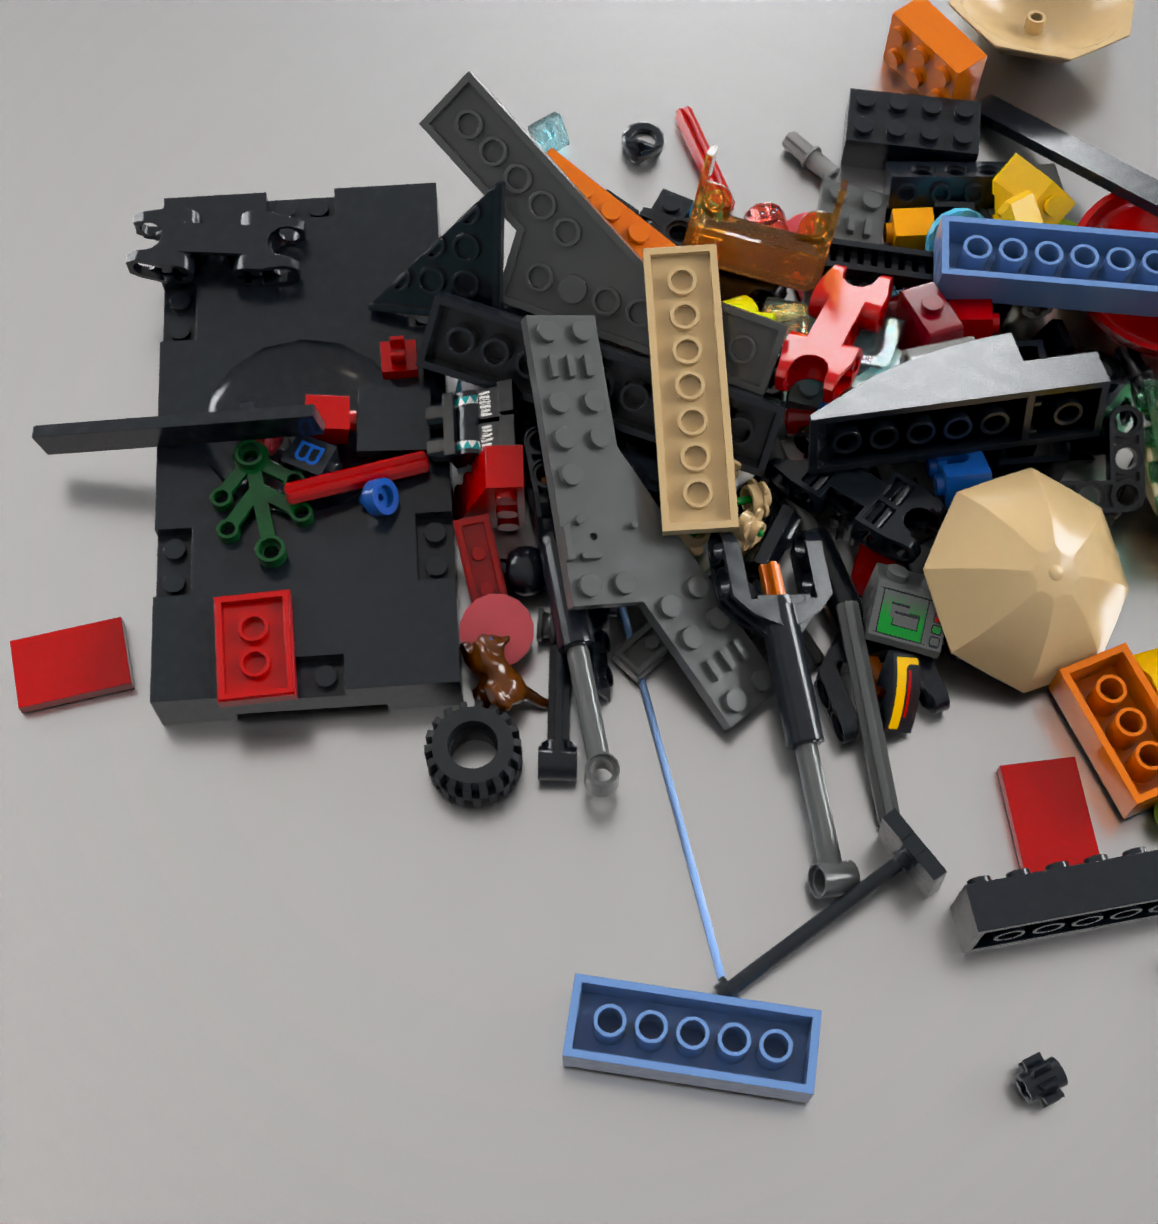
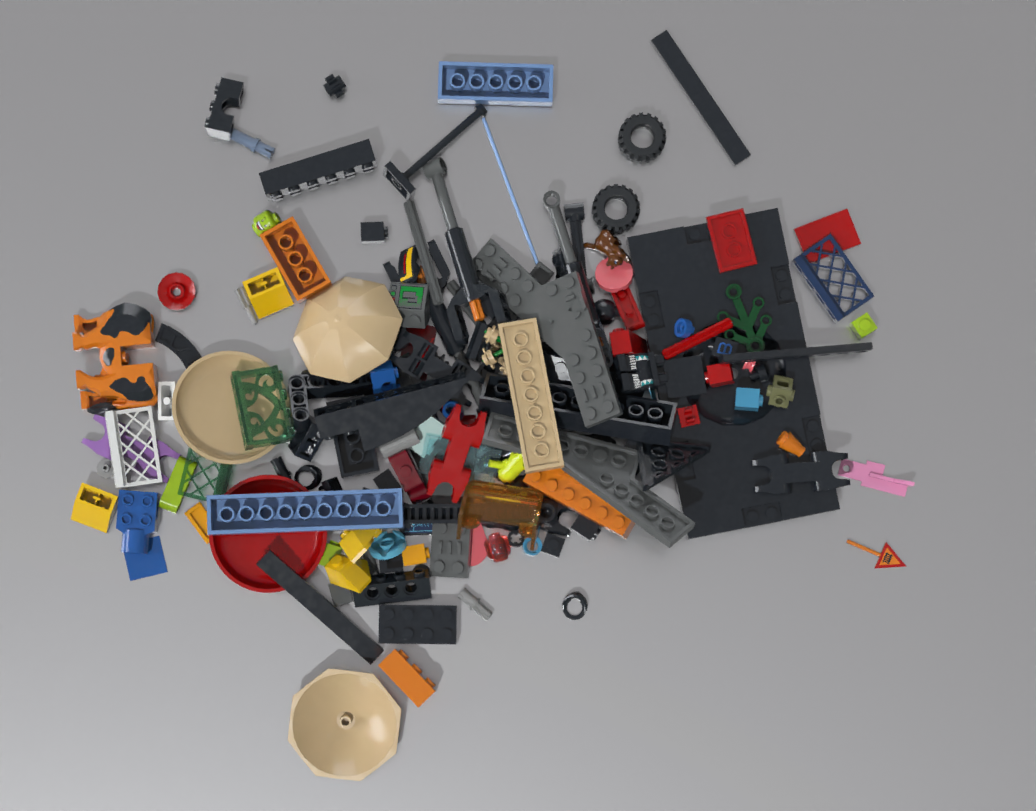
camera: 170 degrees right, 20 degrees up
clear light blue tile [527,112,570,153] -> none
axle [675,106,735,214] -> none
red brick [949,299,1000,340] -> none
red tile [997,757,1100,873] -> none
none -> black brick [360,221,388,244]
none -> black tyre [618,112,666,163]
none -> black tile [651,30,751,166]
none -> dark azure brick [735,387,763,411]
none -> olive brick [766,375,795,408]
none -> orange cone [776,431,806,457]
none -> dark blue fence [792,234,874,323]
none -> bright pink piece [838,459,915,497]
none -> piece [847,540,907,568]
none -> lime brick [849,312,878,341]

